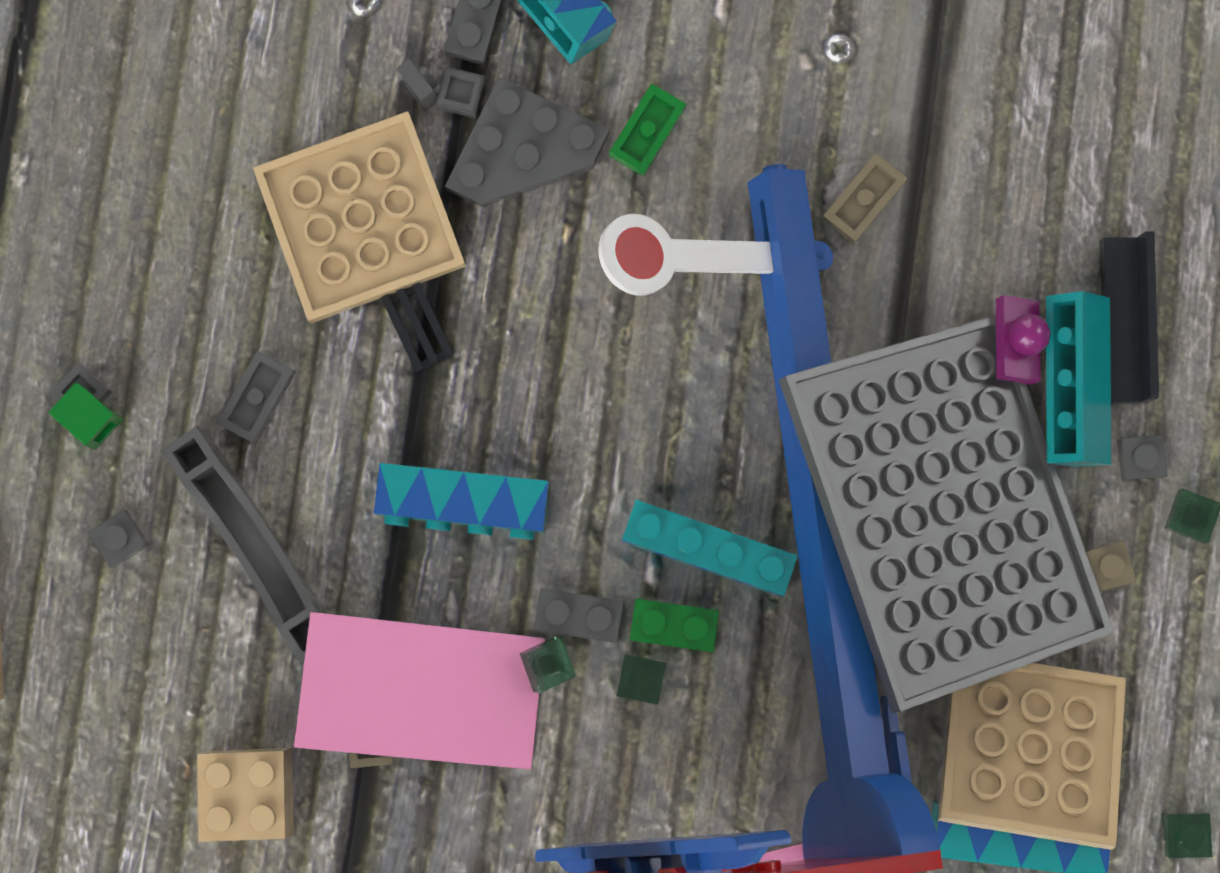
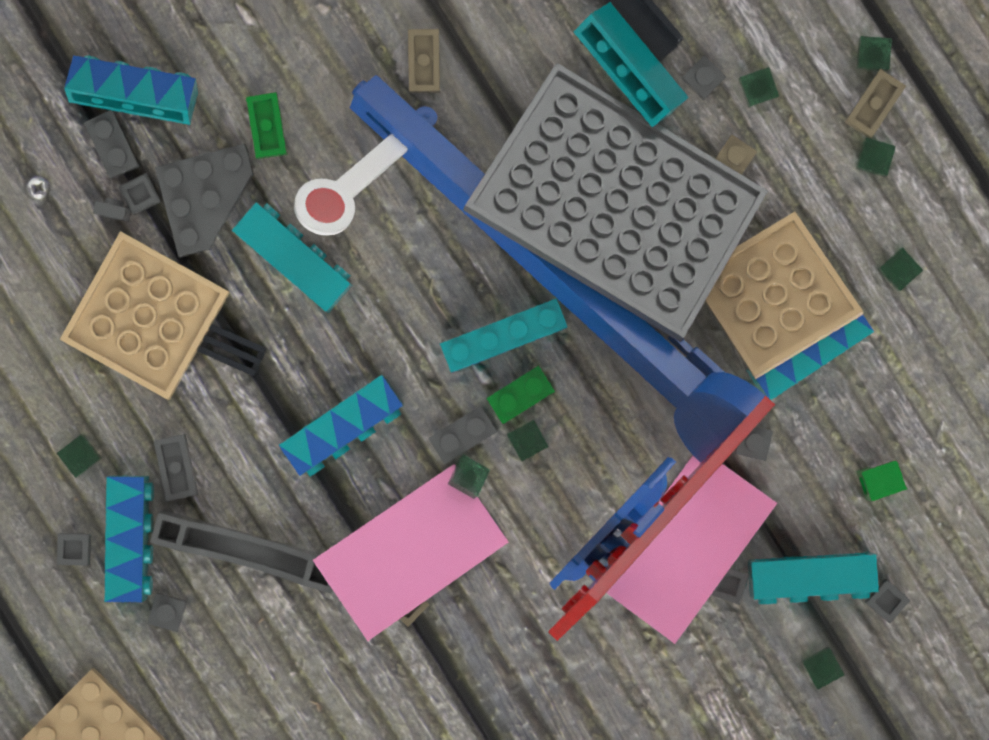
camera: 45 degrees left, 5 degrees up
green panel [48,383,124,450] -> none
tan brick [197,748,294,842] -> none
magenta tile [996,295,1051,385] -> none
none -> clear green plate [56,434,102,478]
none -> brick [104,475,154,602]
none -> teal brick [232,202,353,313]

